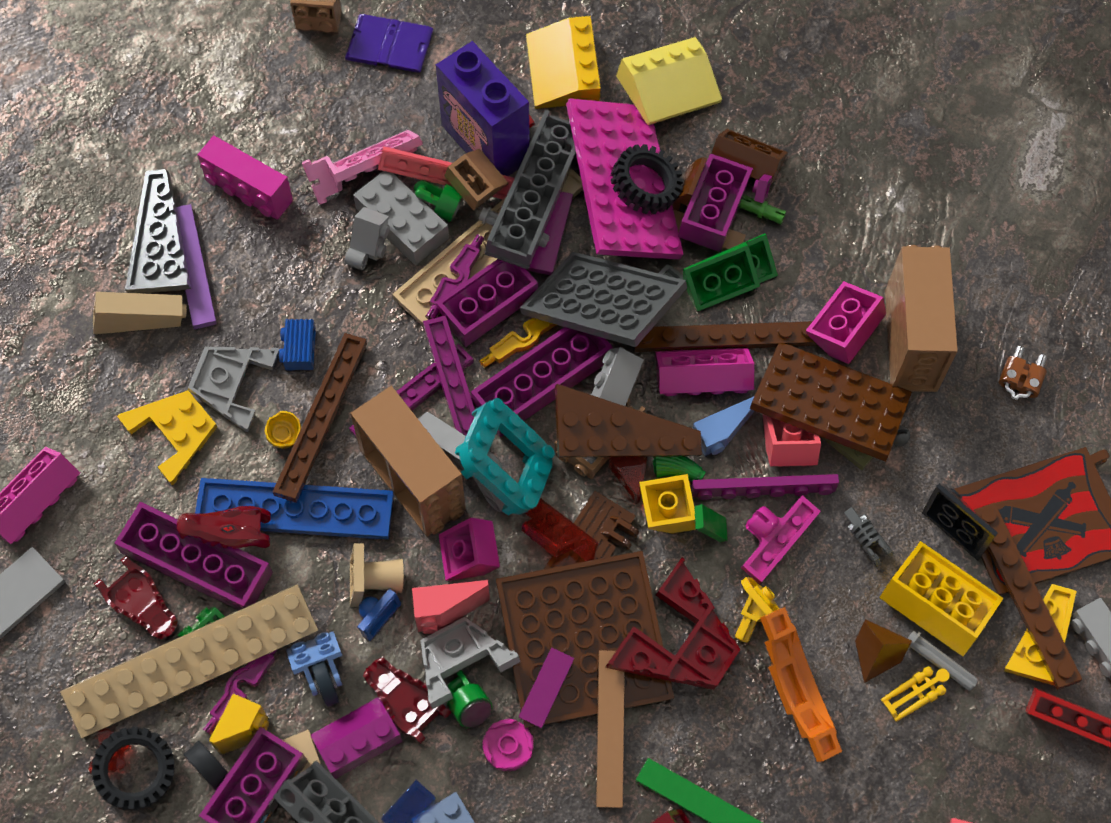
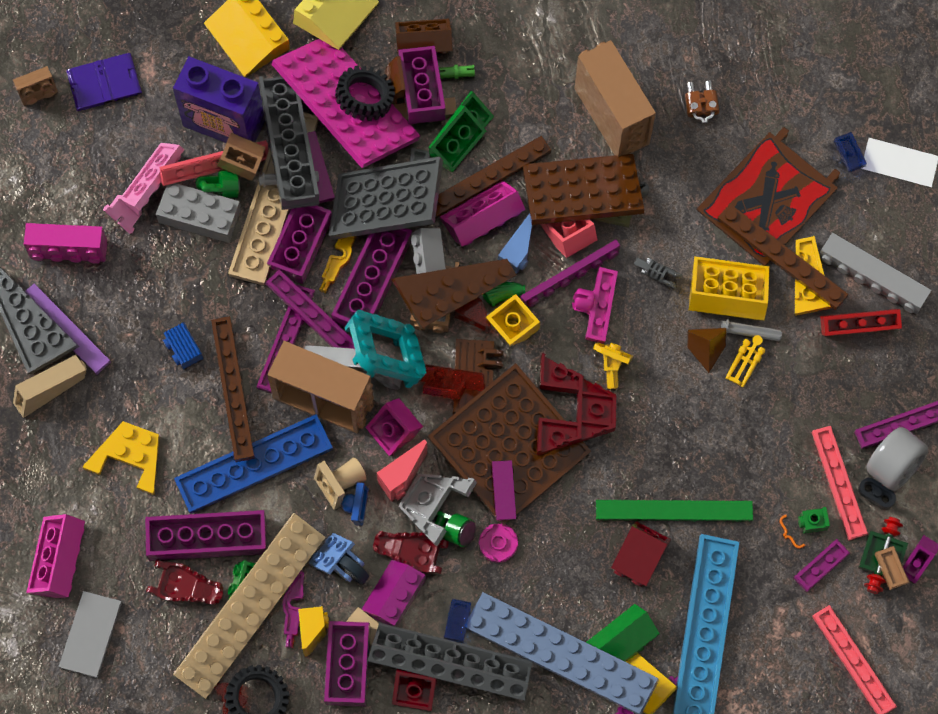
camera: 30 degrees left, 5 degrees up
dark red animal [177,506,271,549] -> none
black tyre [183,741,228,790] -> none
light grey wing [188,347,280,432] -> none
yellow hair [264,411,301,449] -> none
light grey hinge [344,207,390,270] -> none
magenta piece [425,234,485,320] -> none
medium nougat tile [596,650,624,808] -> none
green tile [694,504,728,542] -> none
magenta plate [753,174,773,203] -> none
orange piece [760,607,842,762] -> none
dark pink slope [806,281,886,364] -> none
black slope [922,483,998,561] -> none

